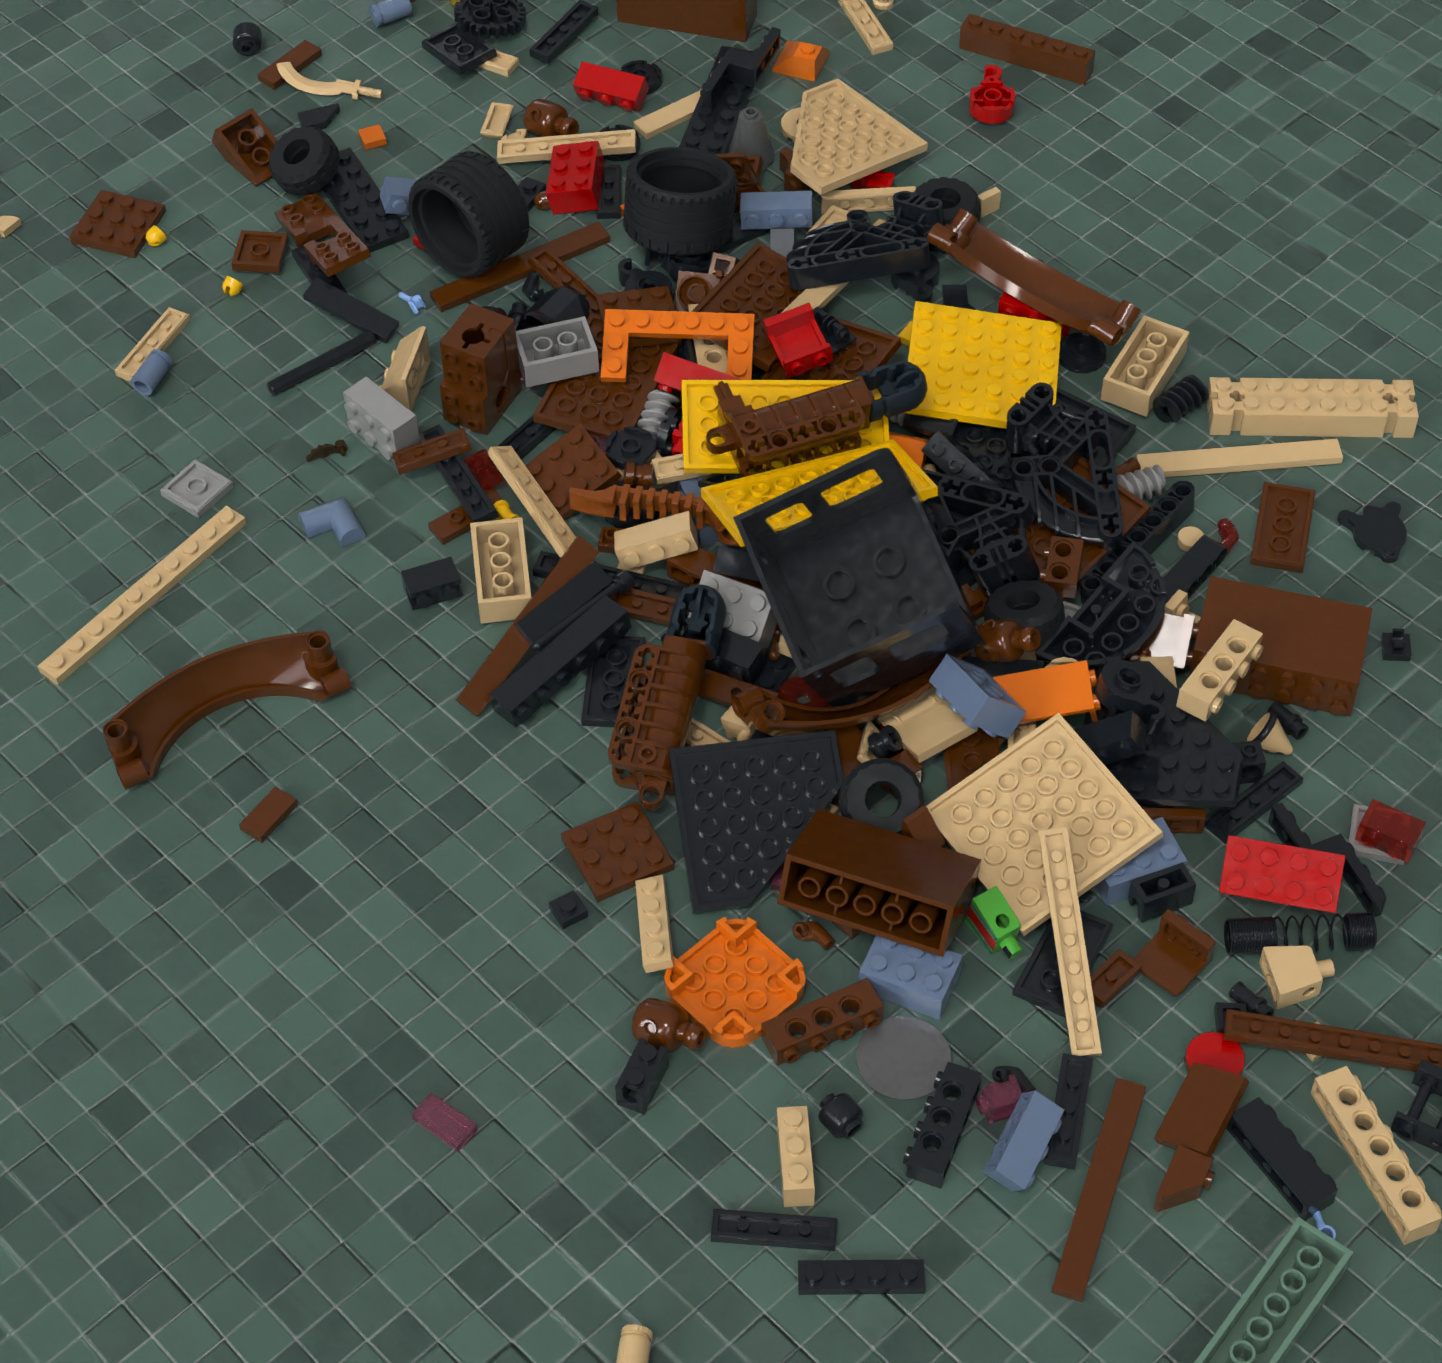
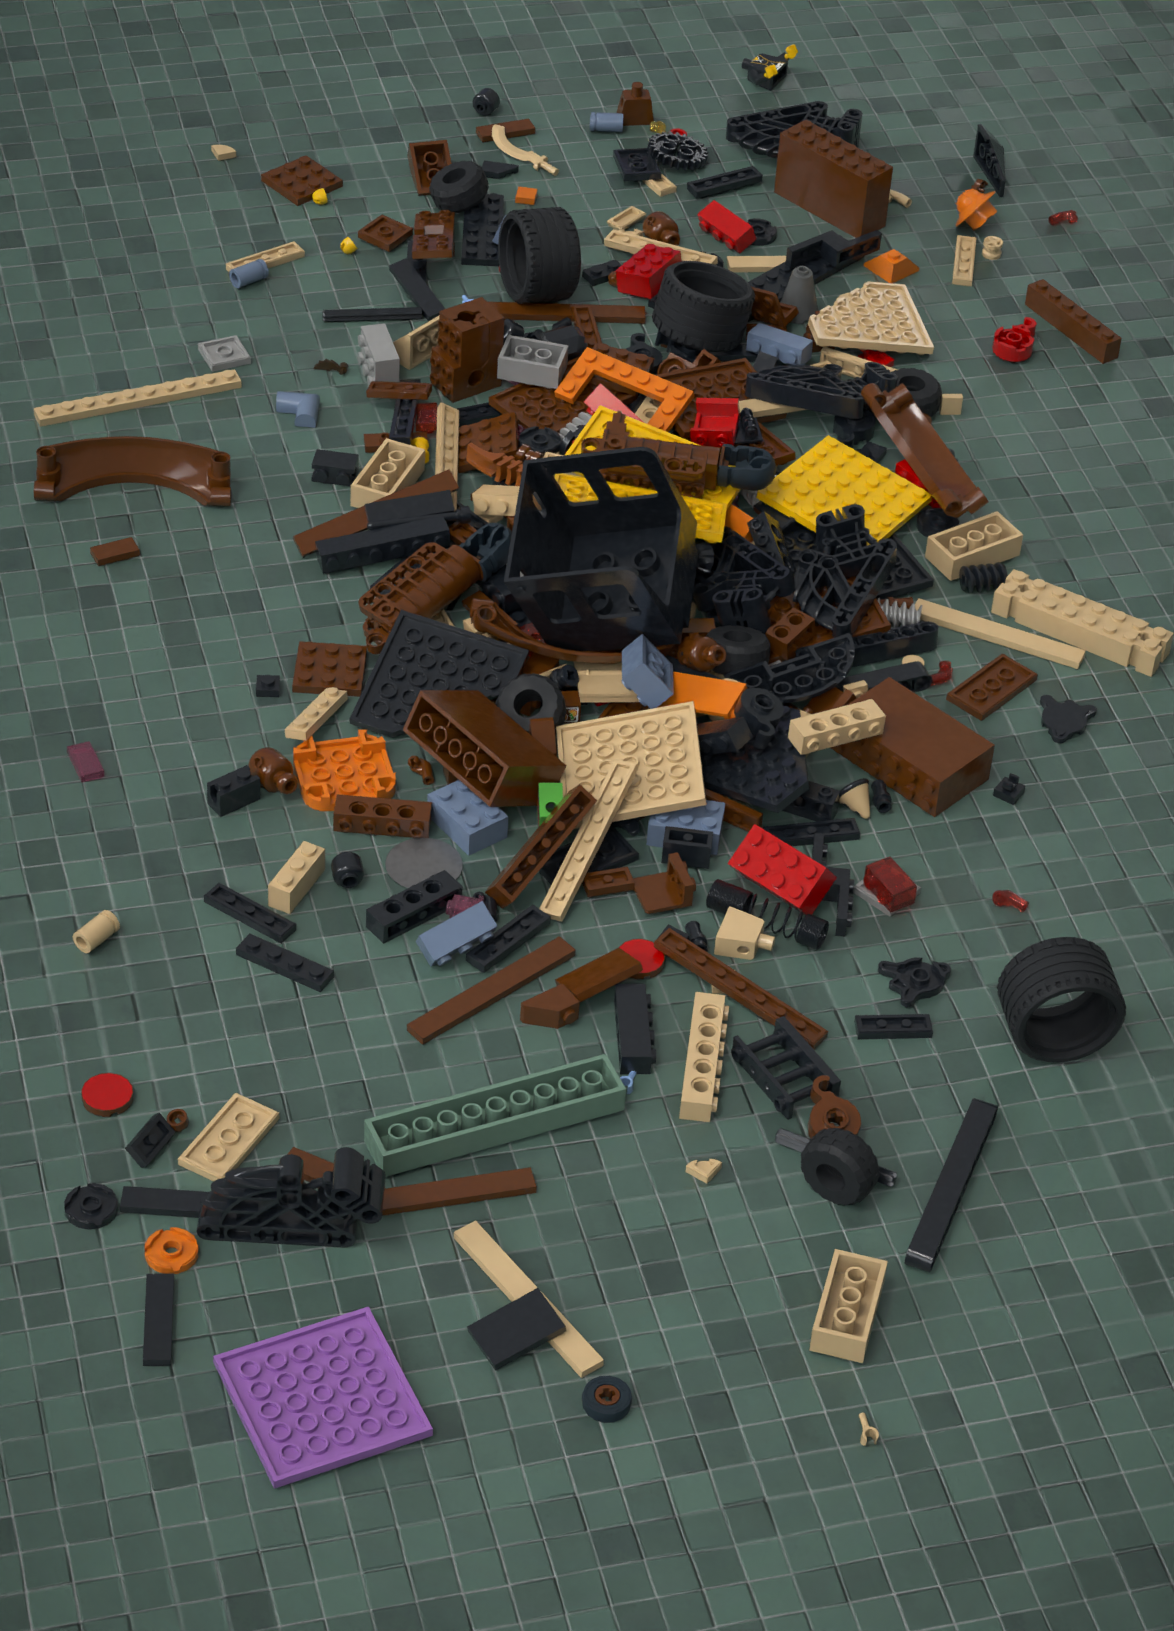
camera: 25 degrees right, 10 degrees down
none -> reddish brown brick [485,784,597,908]

